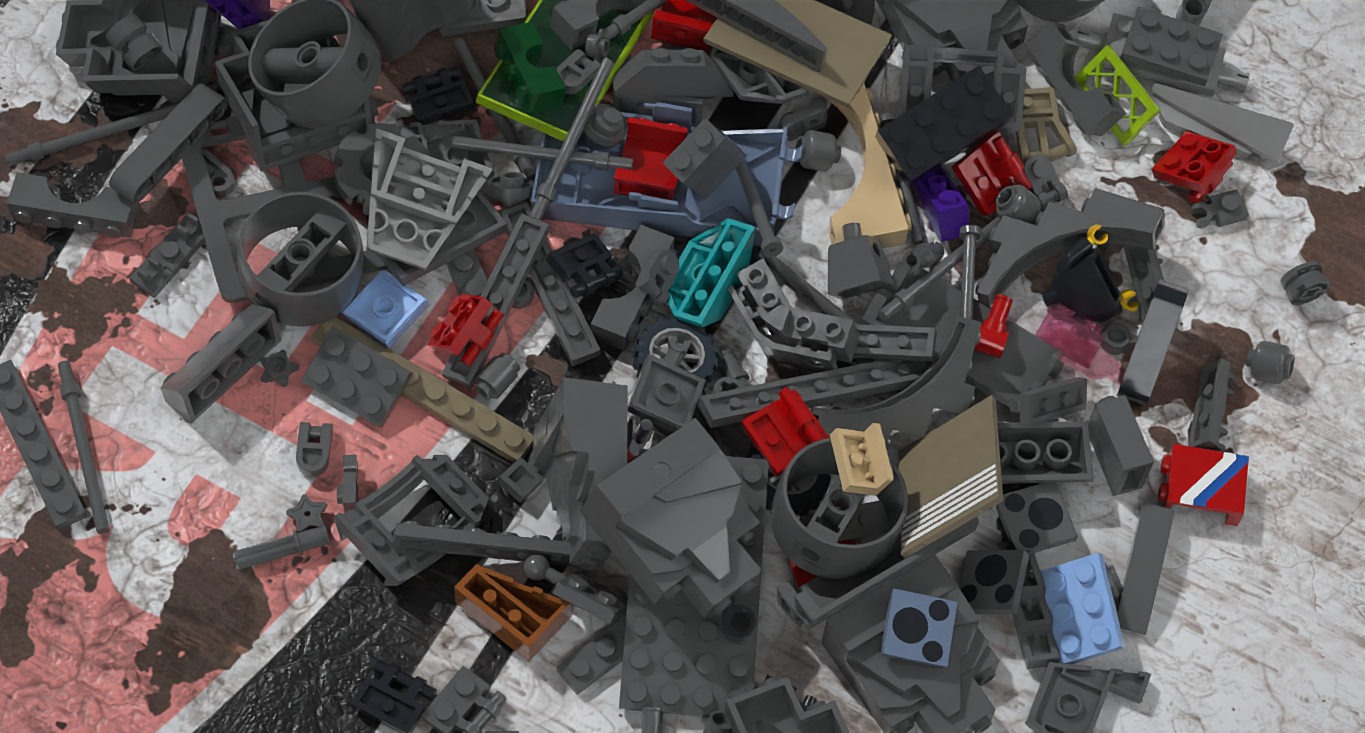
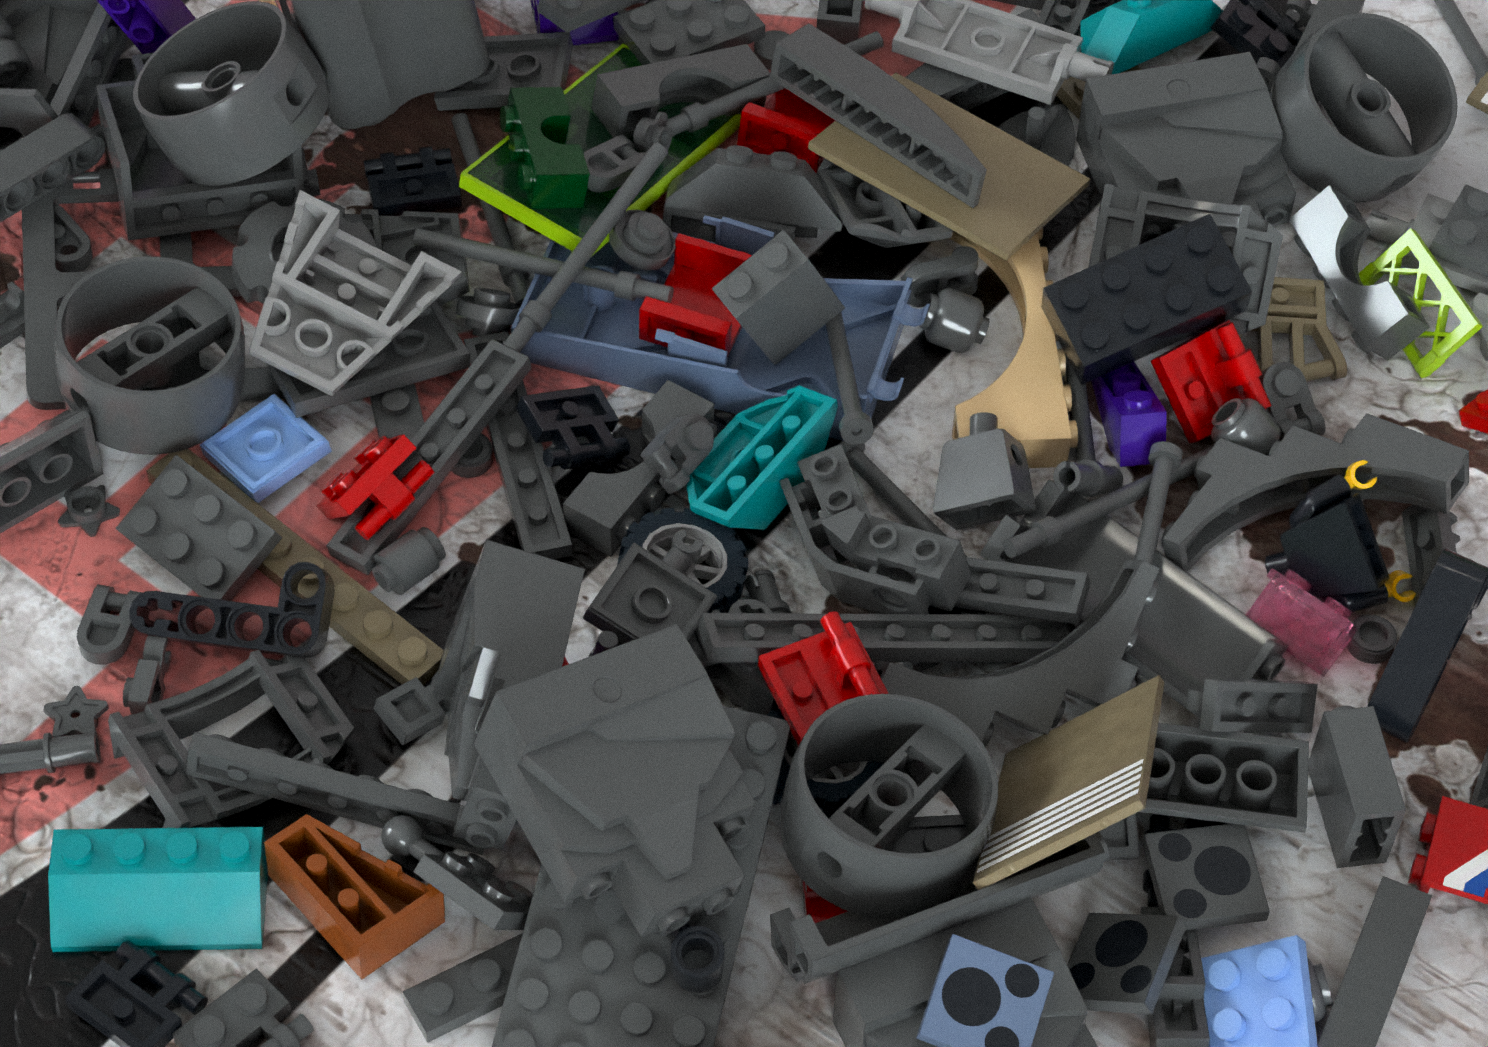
camera: 10 degrees right, 10 degrees down
tan bracket [830,423,893,496] -> none
red pin [974,294,1013,359] -> none
none -> teal slope [48,827,268,952]
none -> black beam [129,562,335,658]

